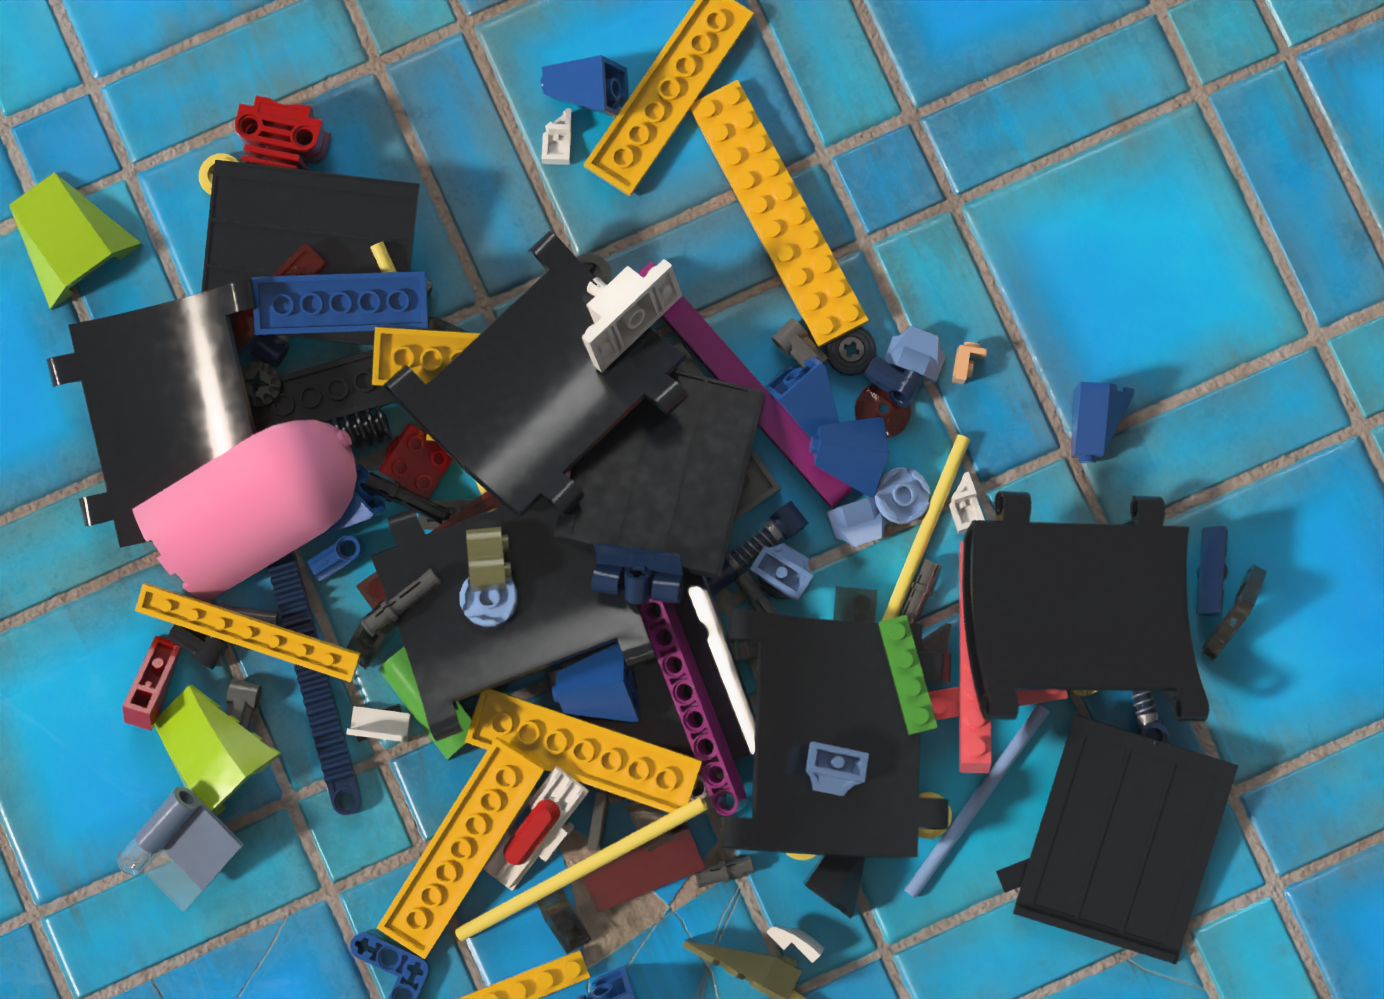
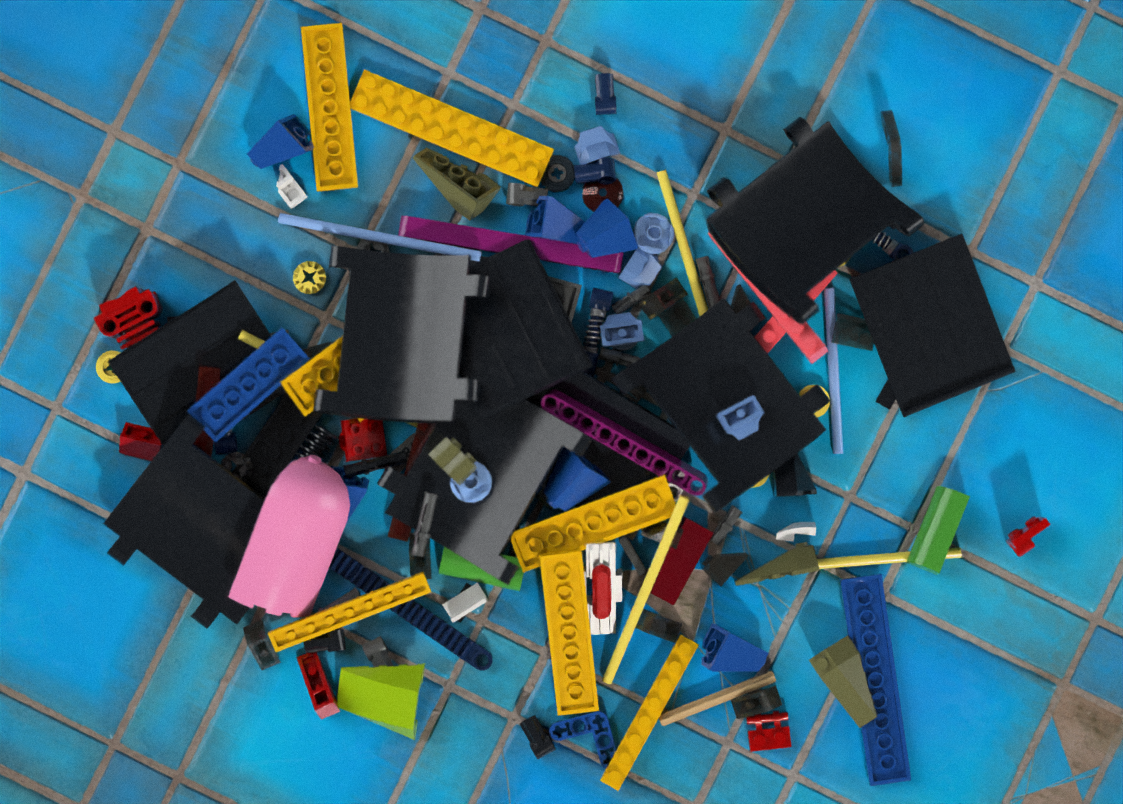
camera: 40 degrees left, 5 degrees up
lime wedge [9,172,142,310] -> none
sand blue door [117,786,244,912] -> none
blue piece [307,536,366,582] -> none
white brick [582,259,682,372] -> none
dark blue panel [592,543,683,604] -> none
bright green plate [878,615,938,736] -> none
white slope [949,472,985,534] -> none
light nougat bracket [952,342,987,384] -> none
blue slope [1071,382,1134,463] -> none
dark blue panel [1196,526,1228,616] -> none
none -> red panel [119,422,162,461]
none -> clear smoke slope [243,620,281,670]
none -> light blue piece [278,213,482,262]
none -> light yellow gear [293,261,326,294]
none -> olive wedge [413,148,501,221]
none -> black piece [520,715,556,760]
none -> dark blue piece [595,73,616,115]
none -> dark grey axle [612,285,652,314]
none -> clear smoke slope [638,278,688,320]
none -> clear smoke slope [702,552,749,586]
none -> clear smoke plate [831,313,874,351]

